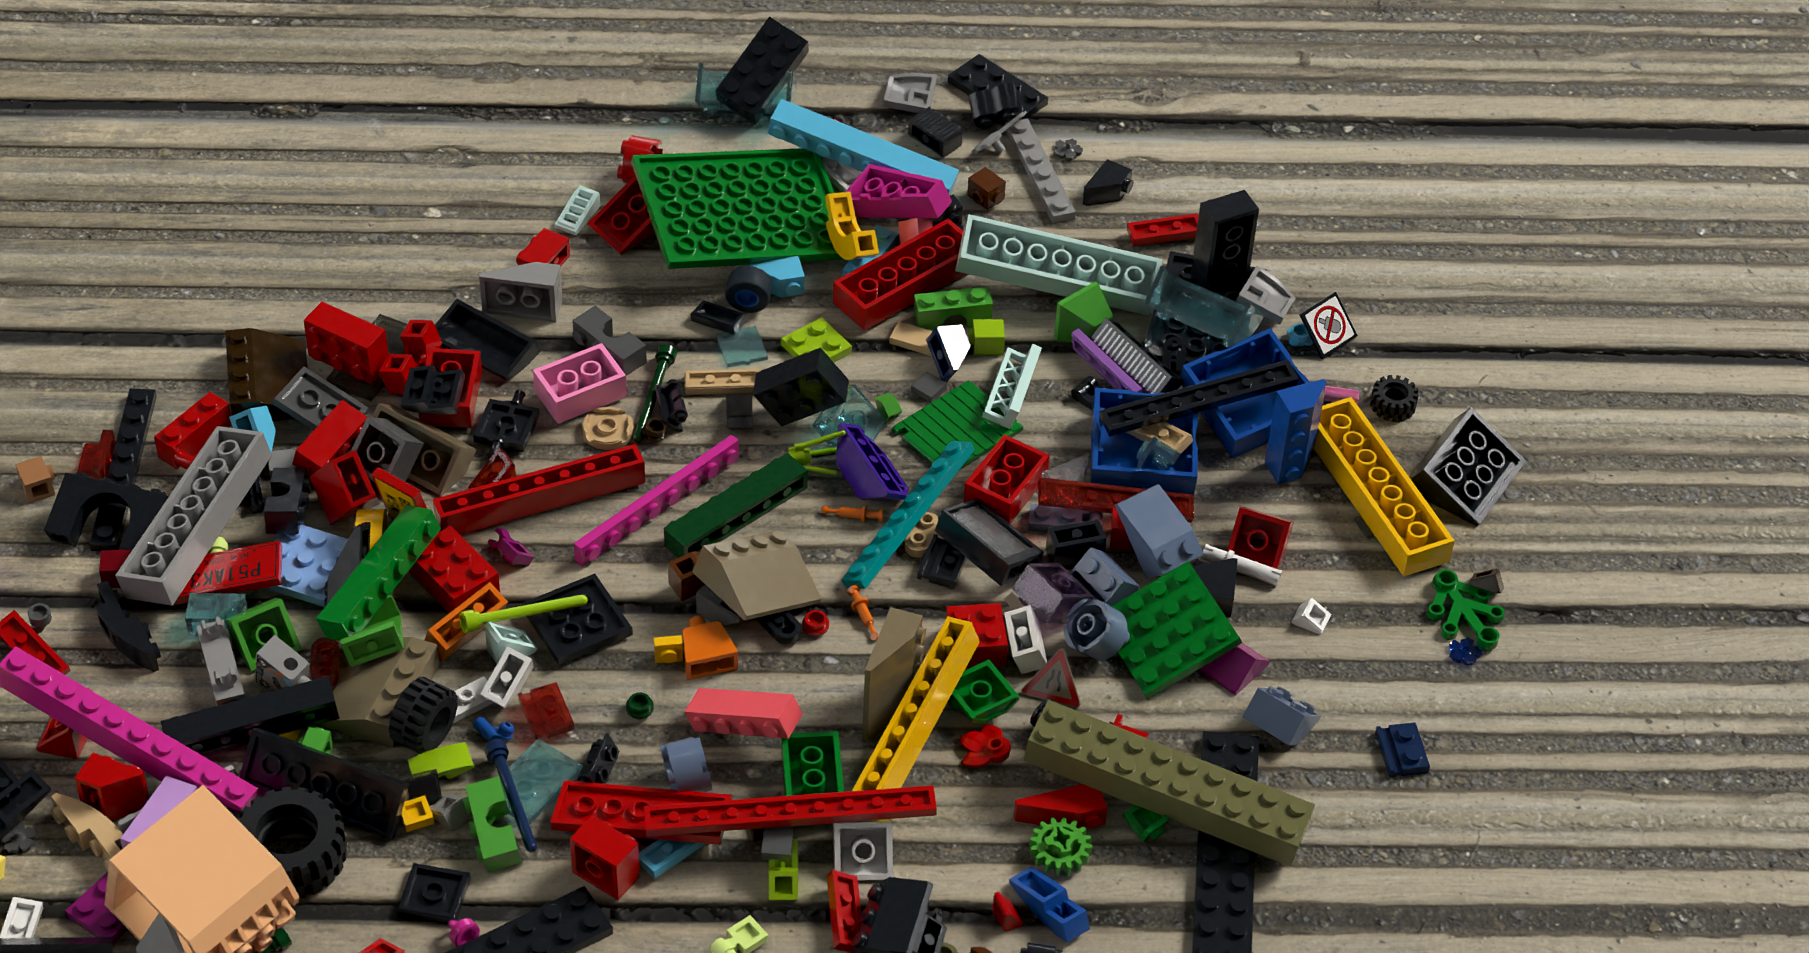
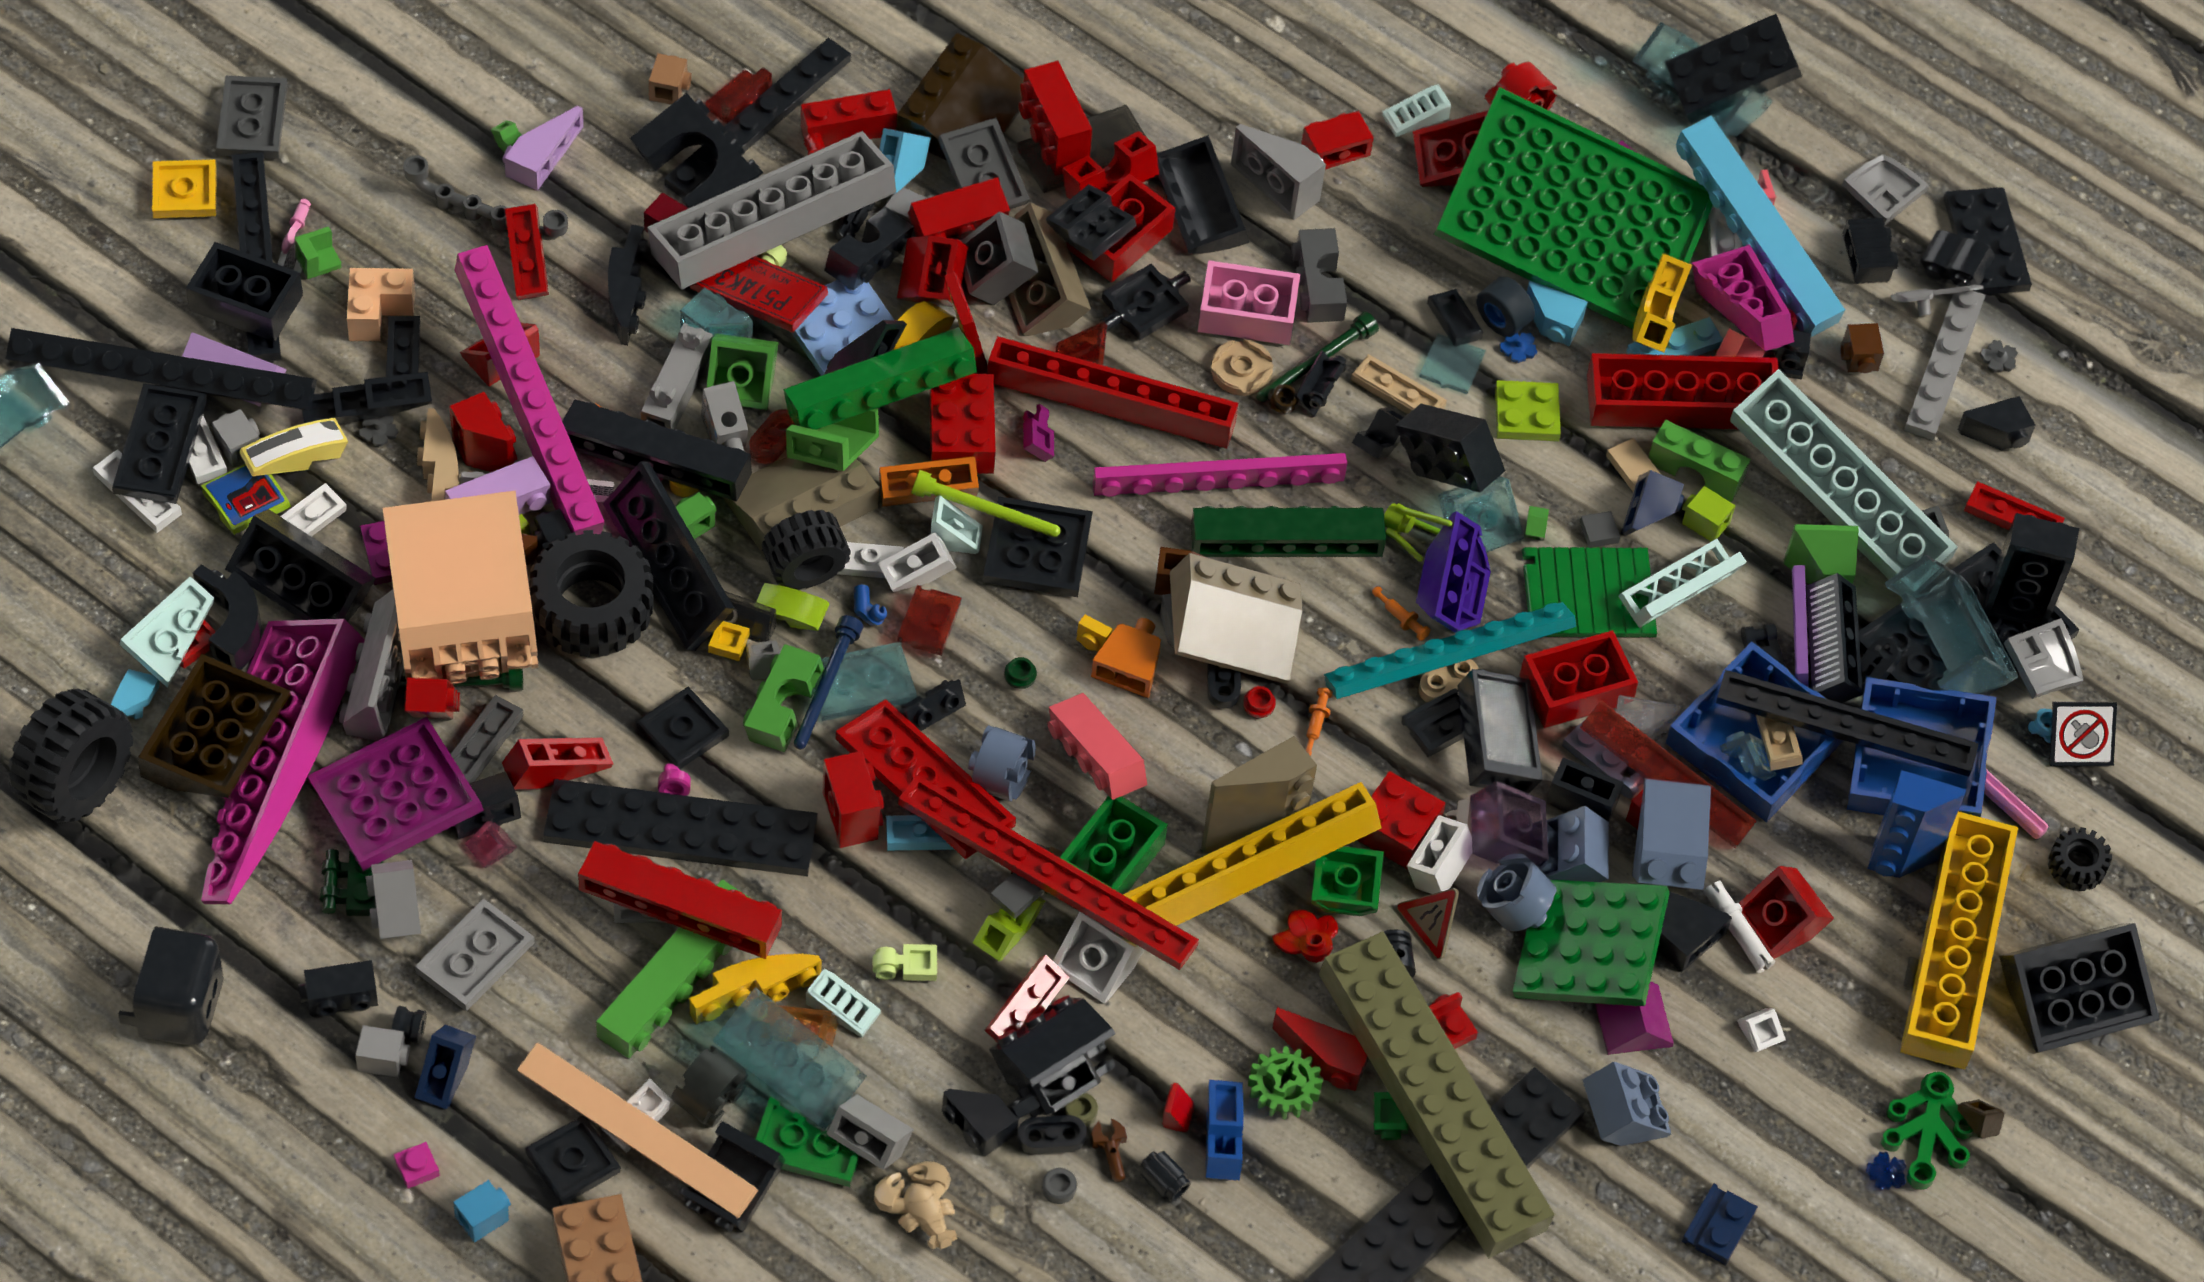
camera: 35 degrees right, 10 degrees up
none -> blue plant [1500,332,1538,363]

